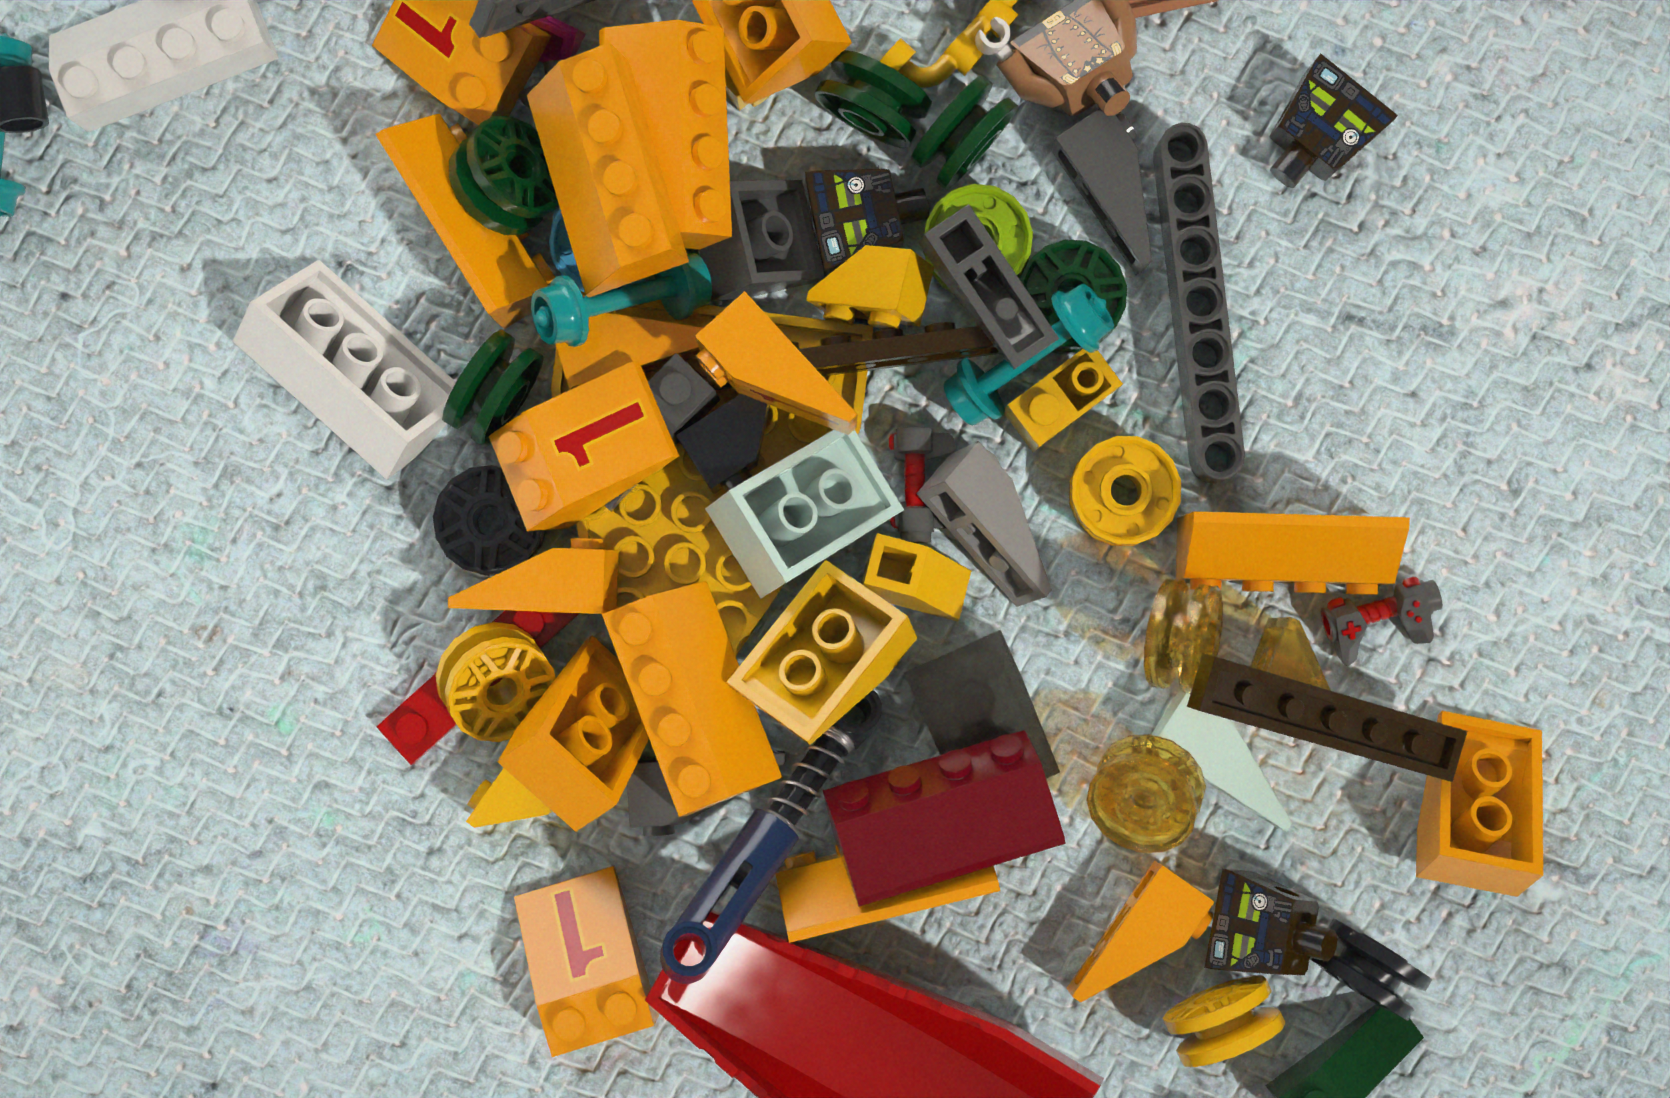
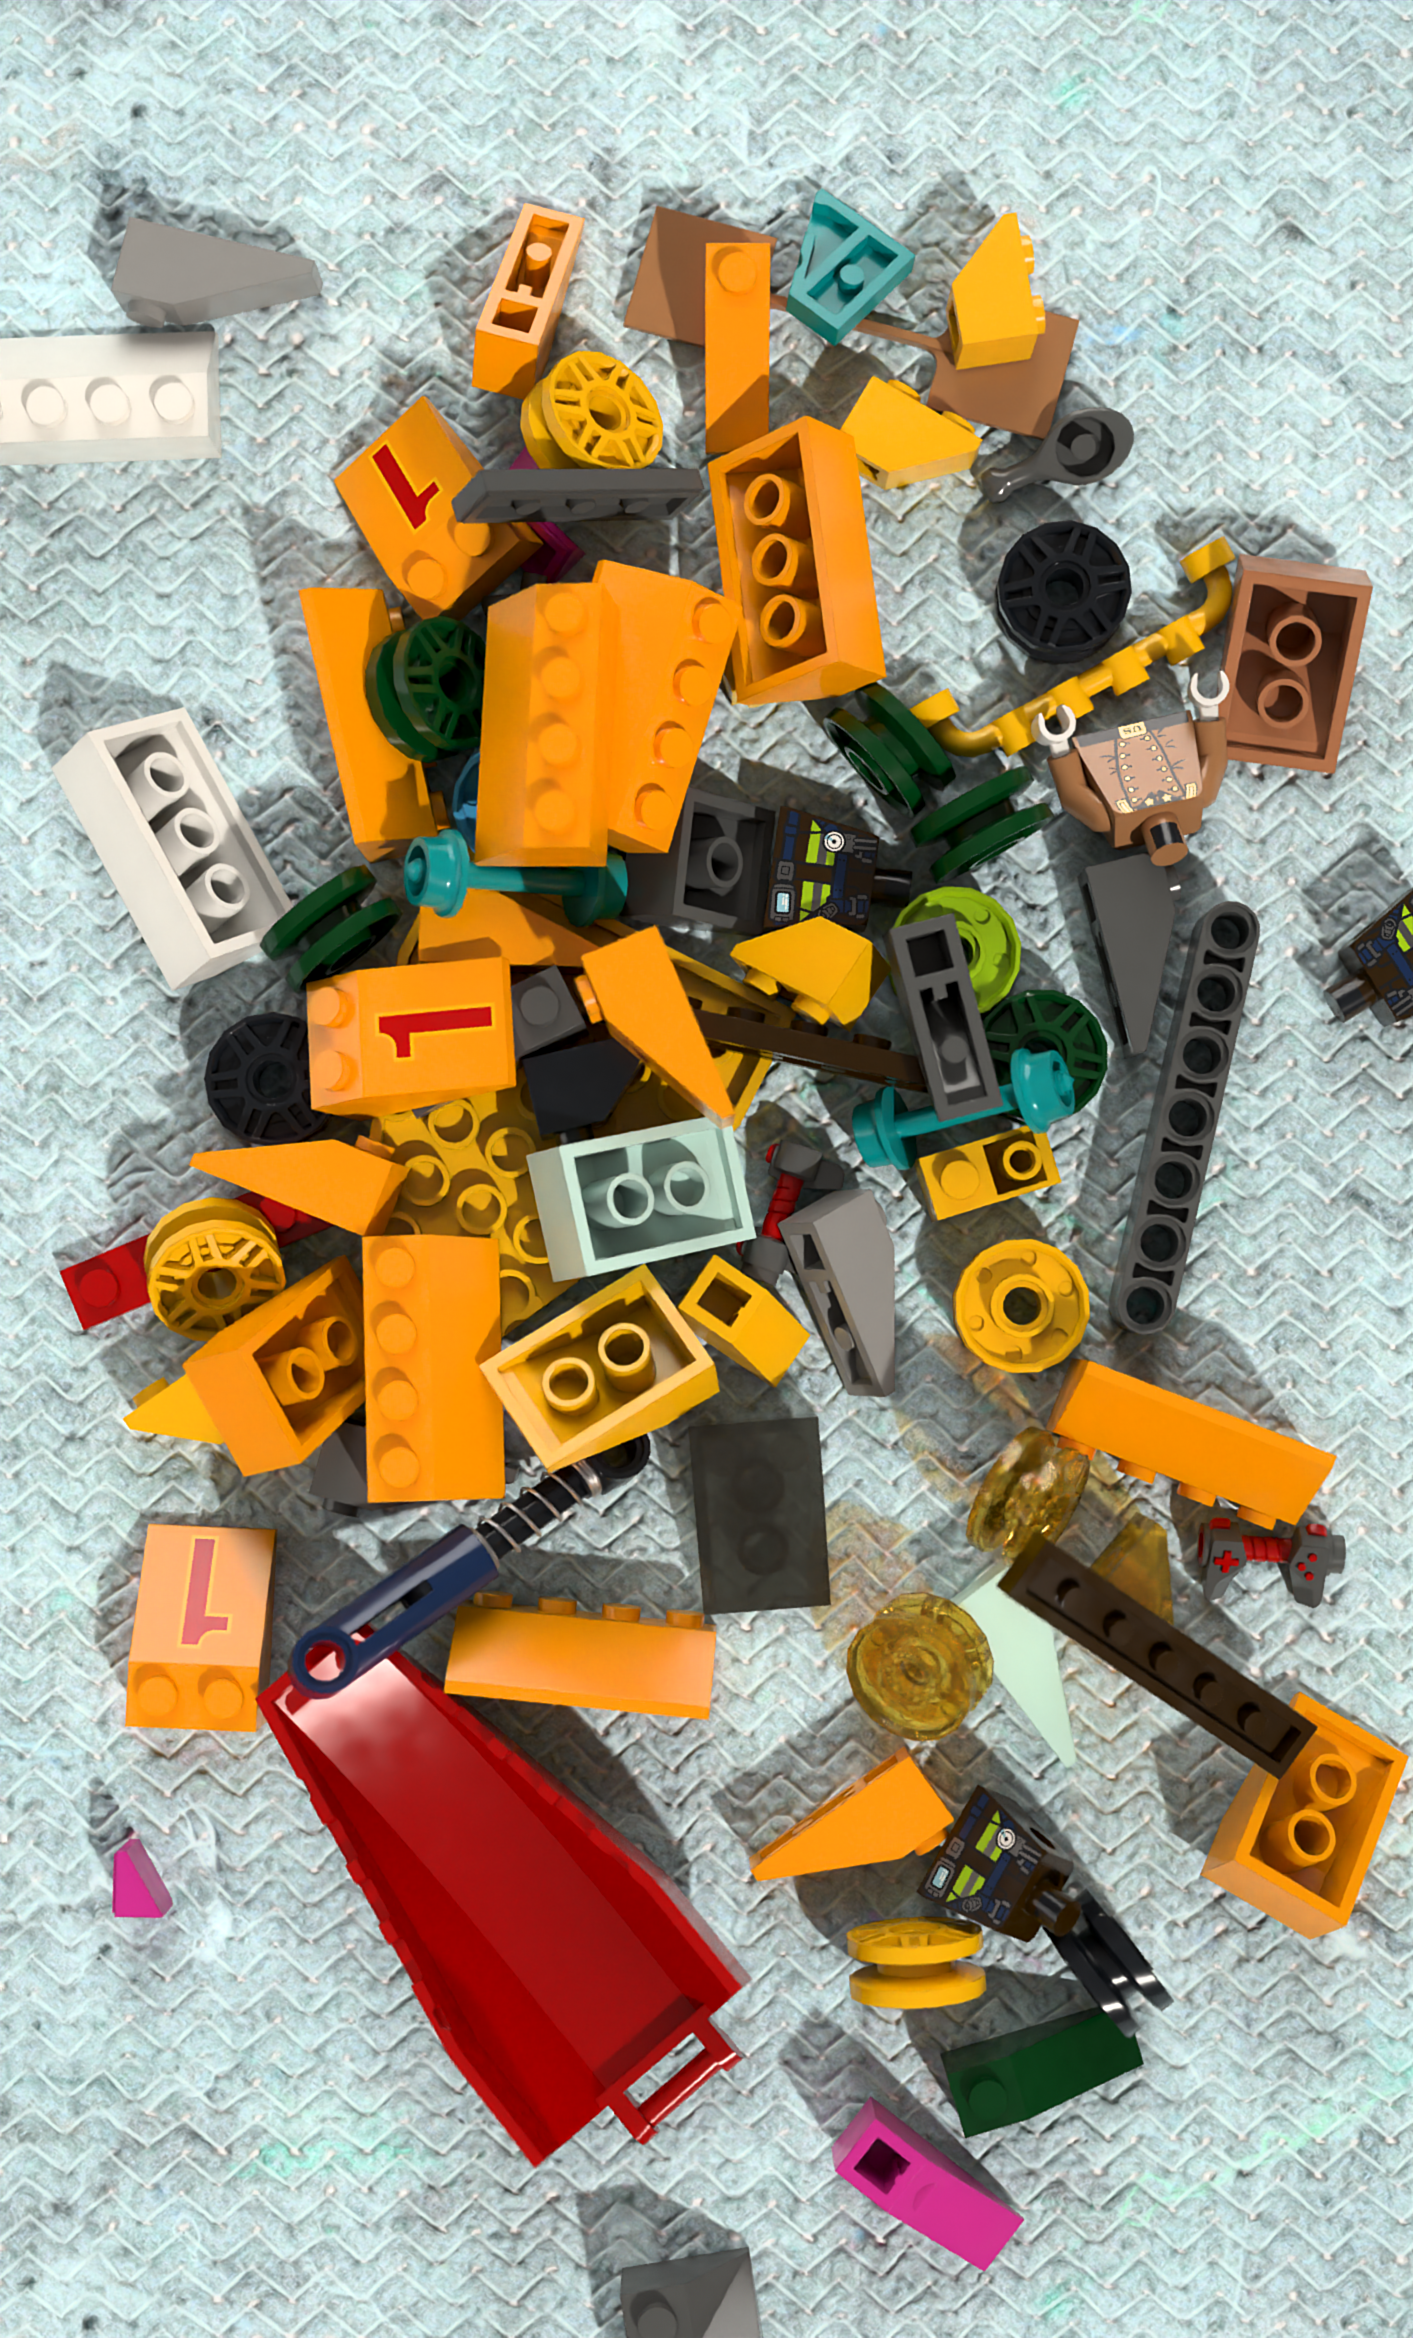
camera: 20 degrees right, 0 degrees up
dark red slope [822,730,1066,907] -> none

